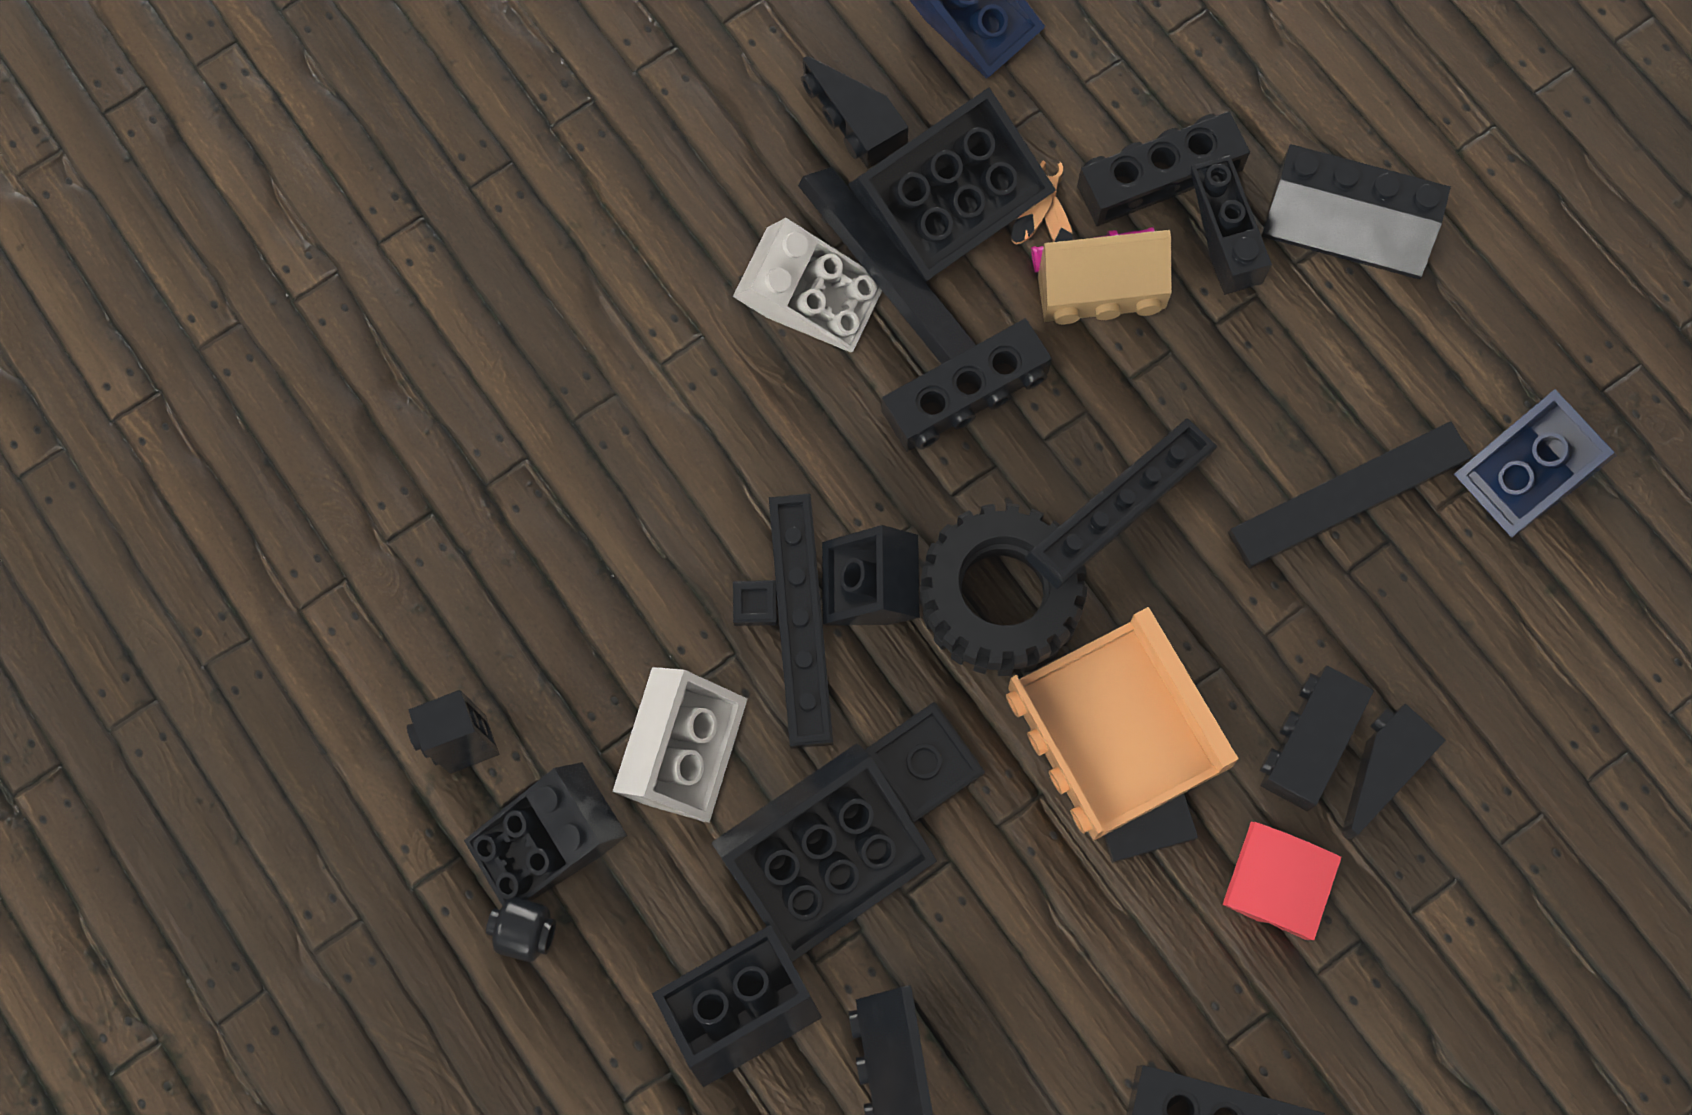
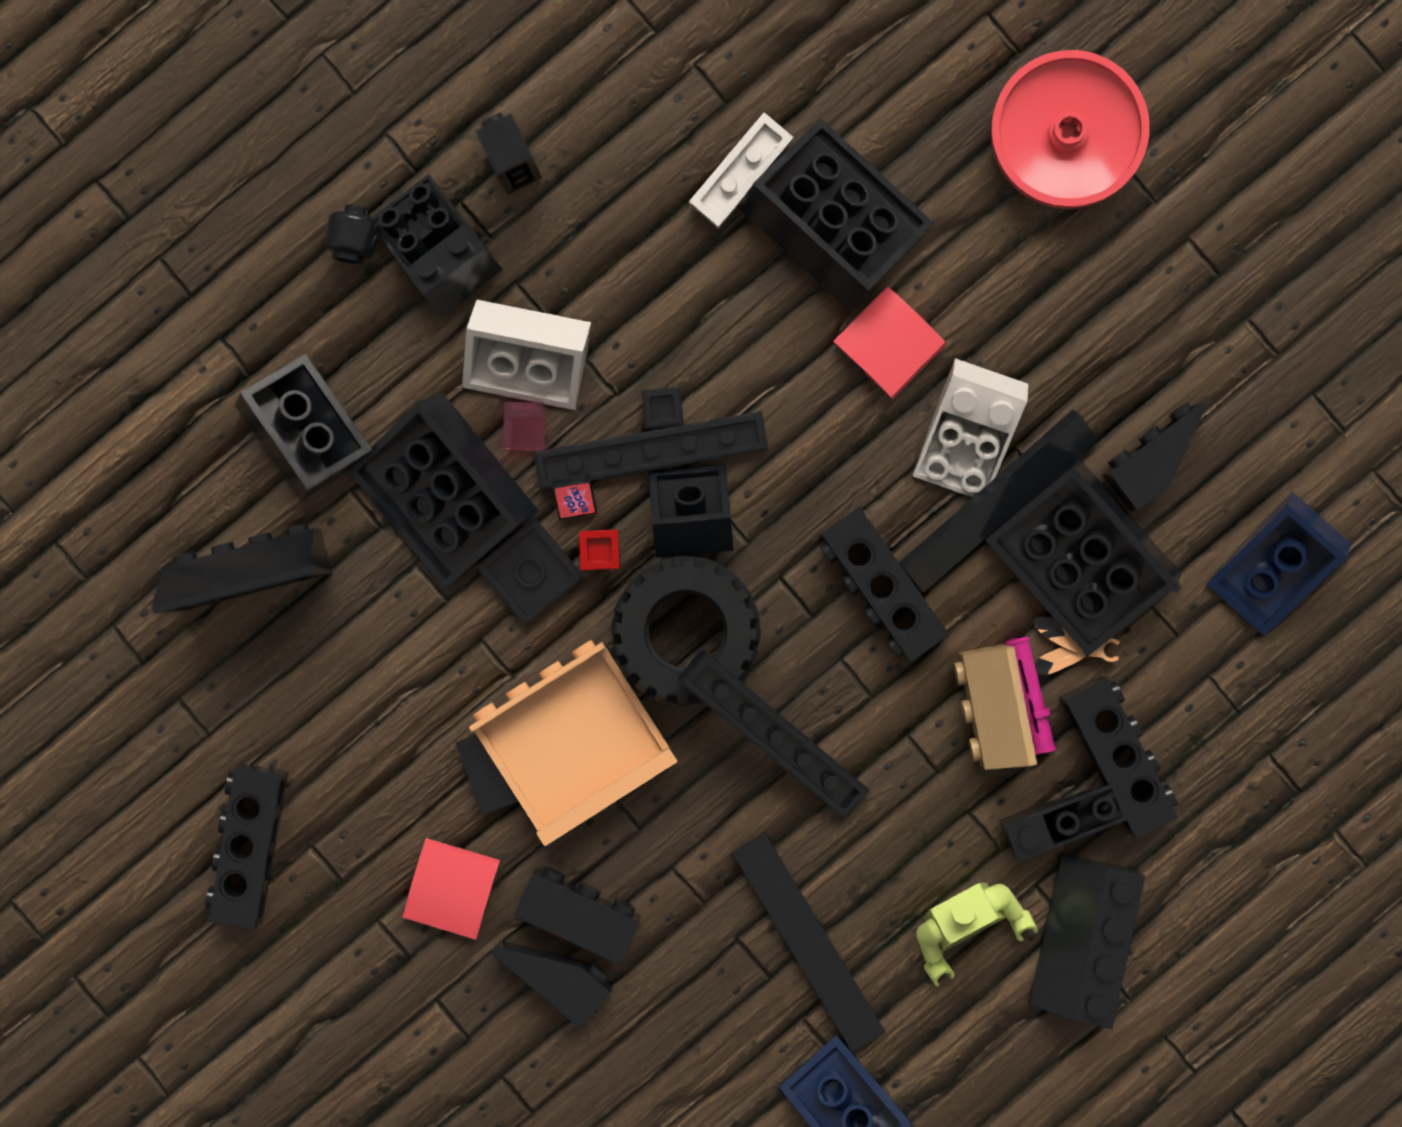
camera: 80 degrees right, 15 degrees up
none -> clear pink panel [504,402,546,451]
none -> tile [552,474,597,520]
none -> red tile [579,530,620,570]
none -> white plate [689,113,794,229]
none -> black slope [737,118,934,312]
none -> coral slope [833,286,947,400]
none -> yellowish green torso [916,883,1038,986]
none -> coral dish [991,50,1150,209]

